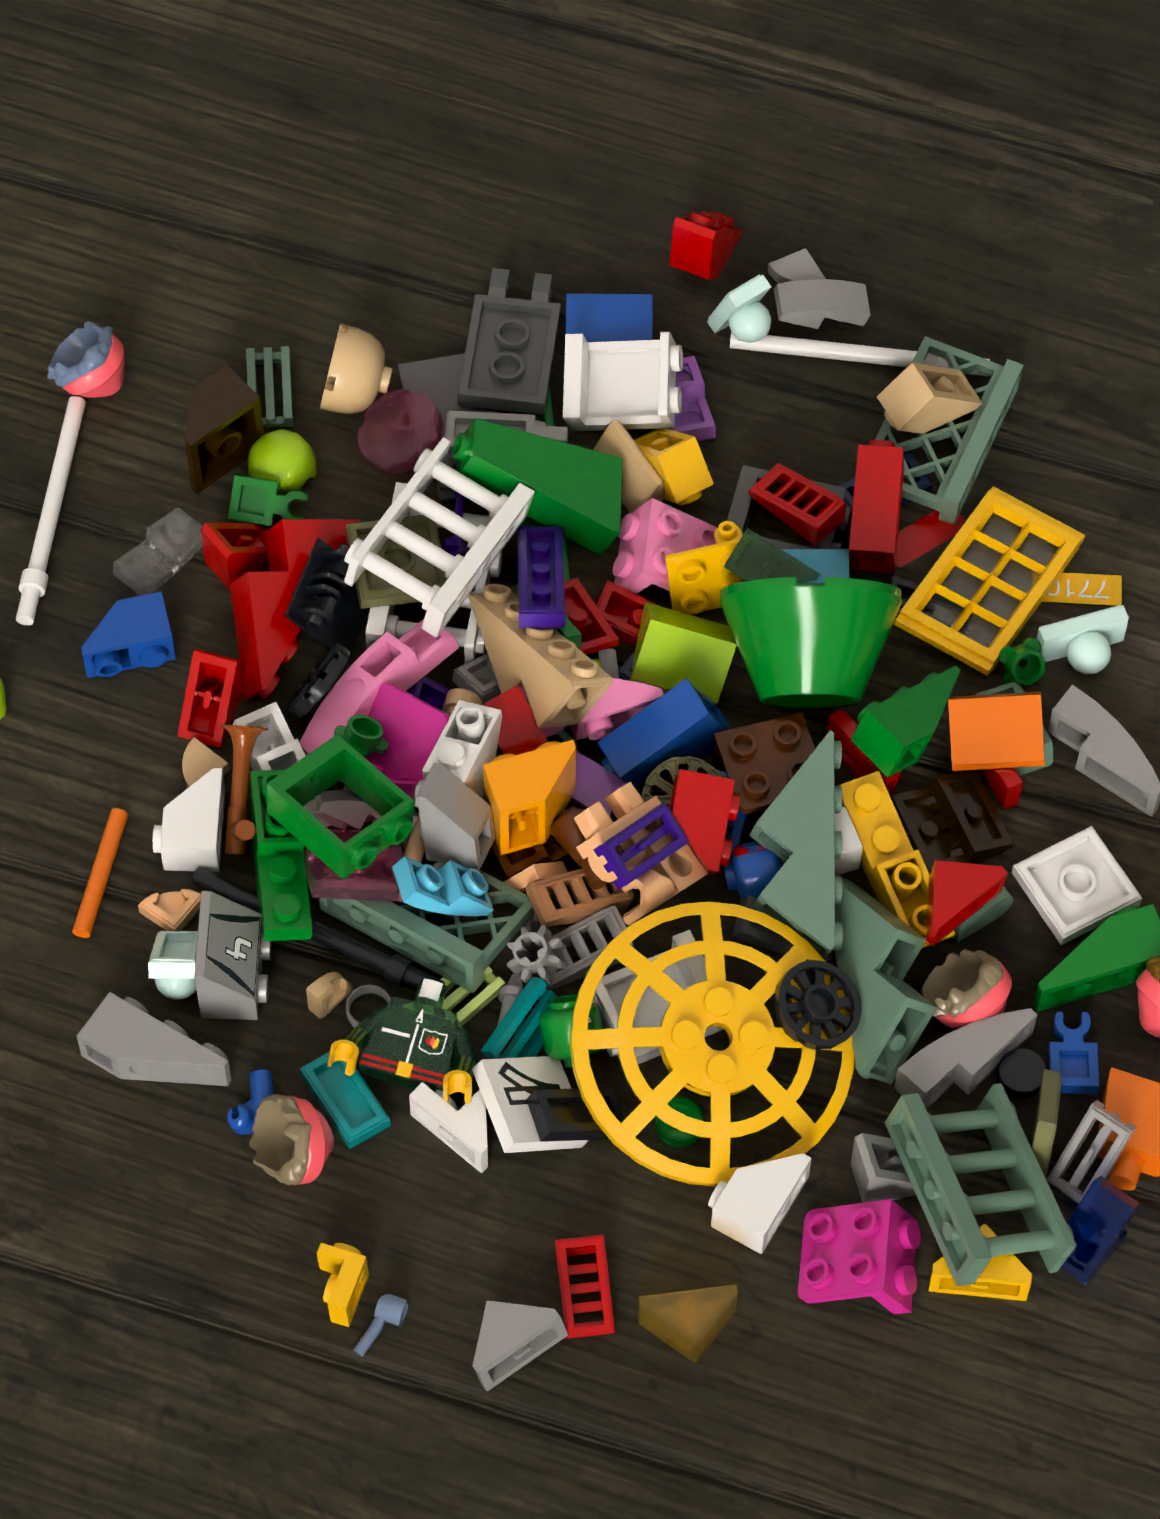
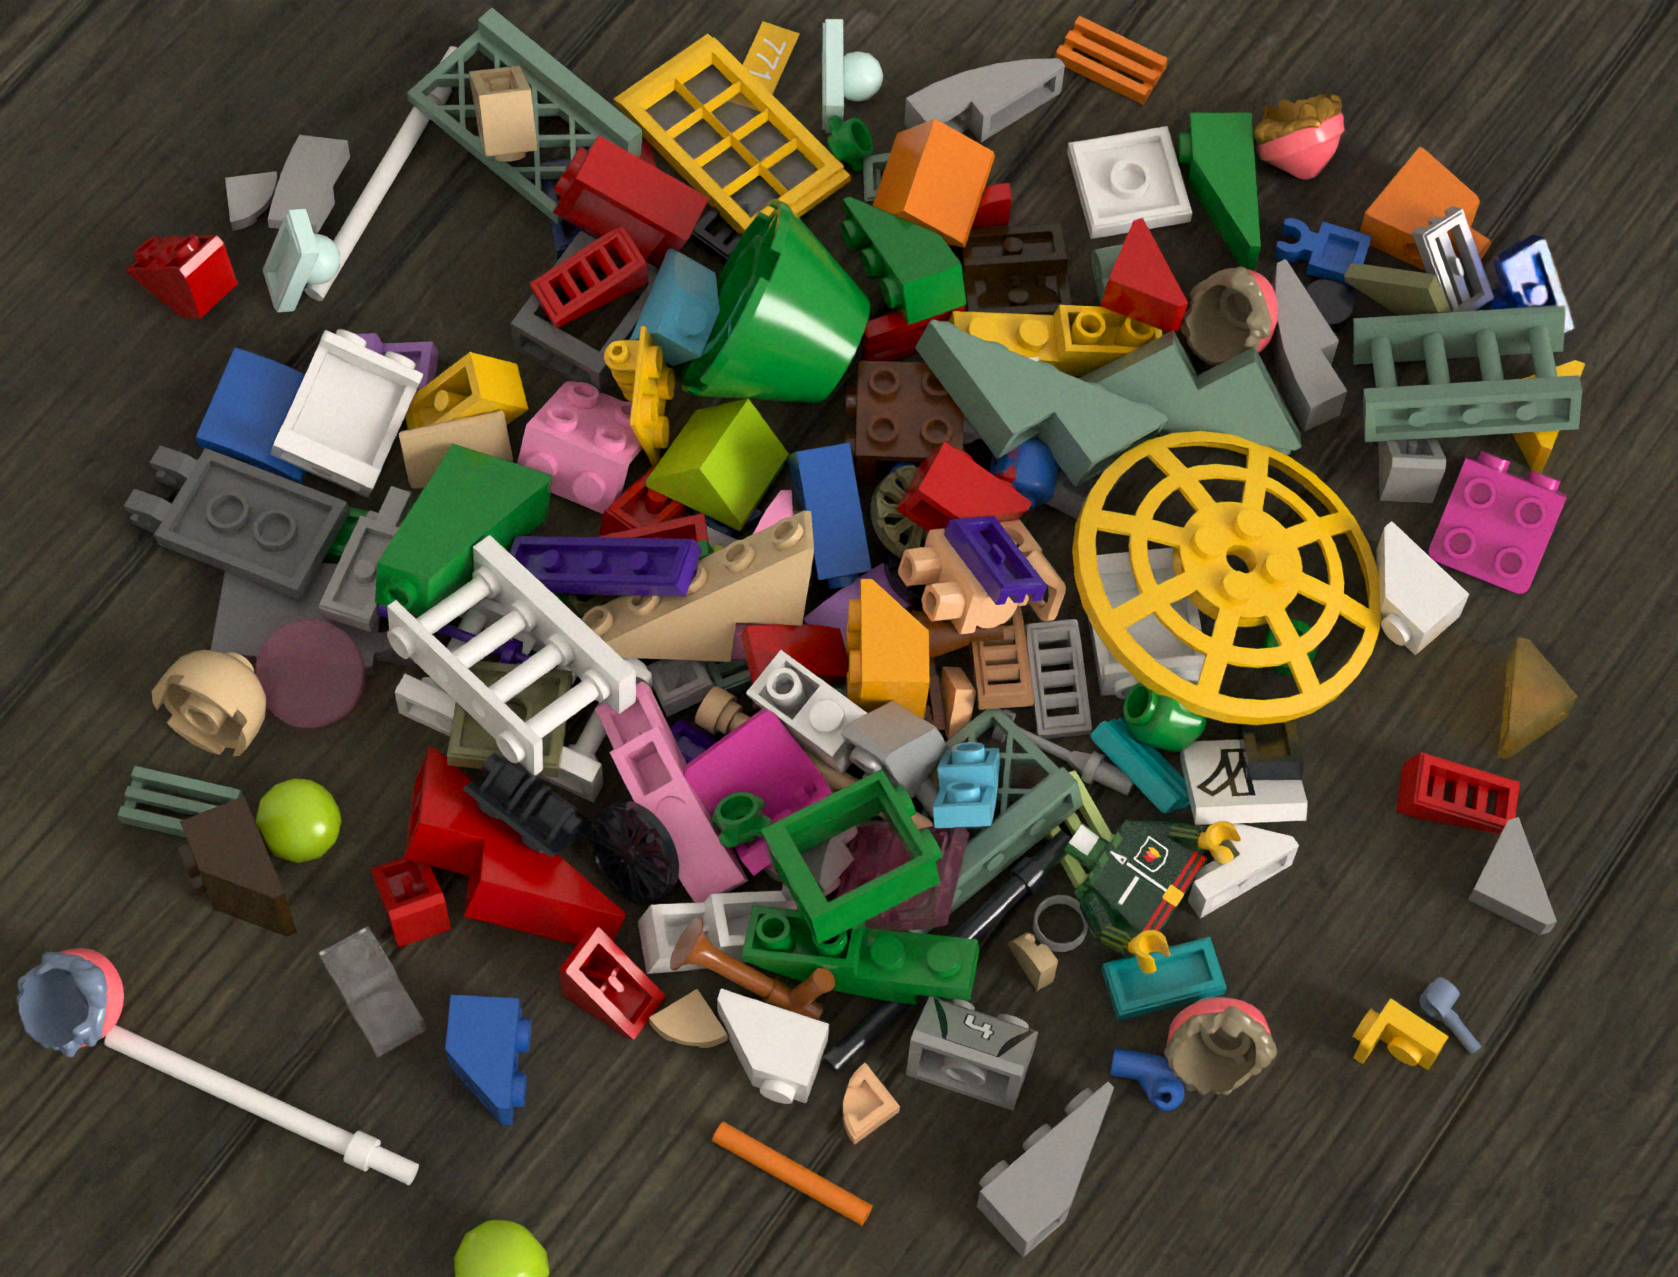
camera: 75 degrees left, 5 degrees up
light aqua tile [148,931,198,1000] -> none
green plate [228,474,310,526] -> none
light grey gear [506,925,566,984] -> none
clear green tile [723,528,820,583] -> none
black wheel [774,960,861,1050] -> none

